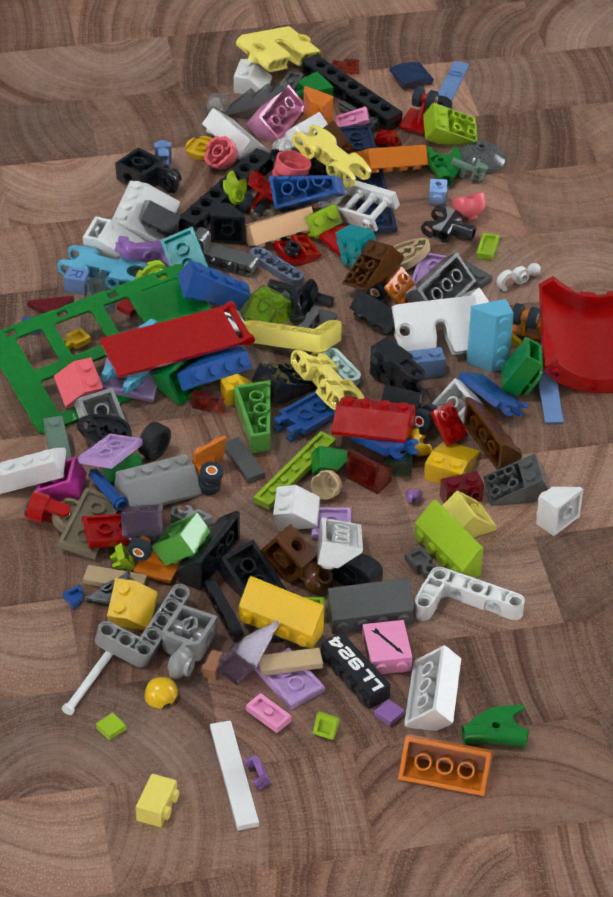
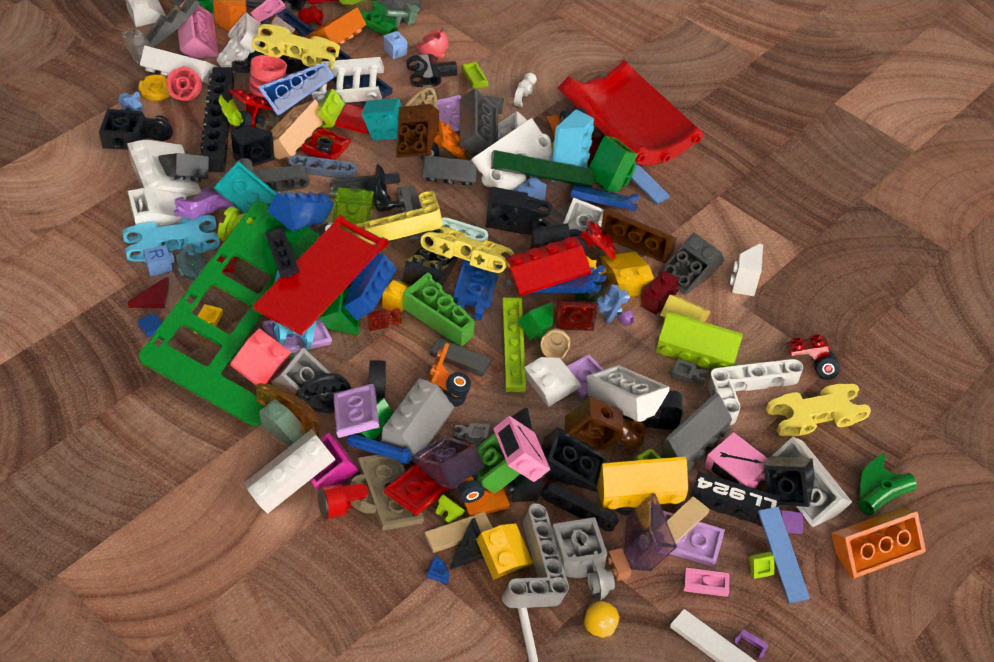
camera: 40 degrees left, 5 degrees up
none -> clear orange slope [256,383,320,437]
none -> black plate [265,226,300,279]
none -> dark green tile [491,150,593,188]
none -> bright pink brick [493,416,550,482]
none -> medium blue hips [596,285,630,323]
none -> medium blue piece [758,507,810,604]
none -> black slope [764,456,815,507]
none -> light yellow piece [766,384,871,436]
none -> red plate [787,334,840,380]

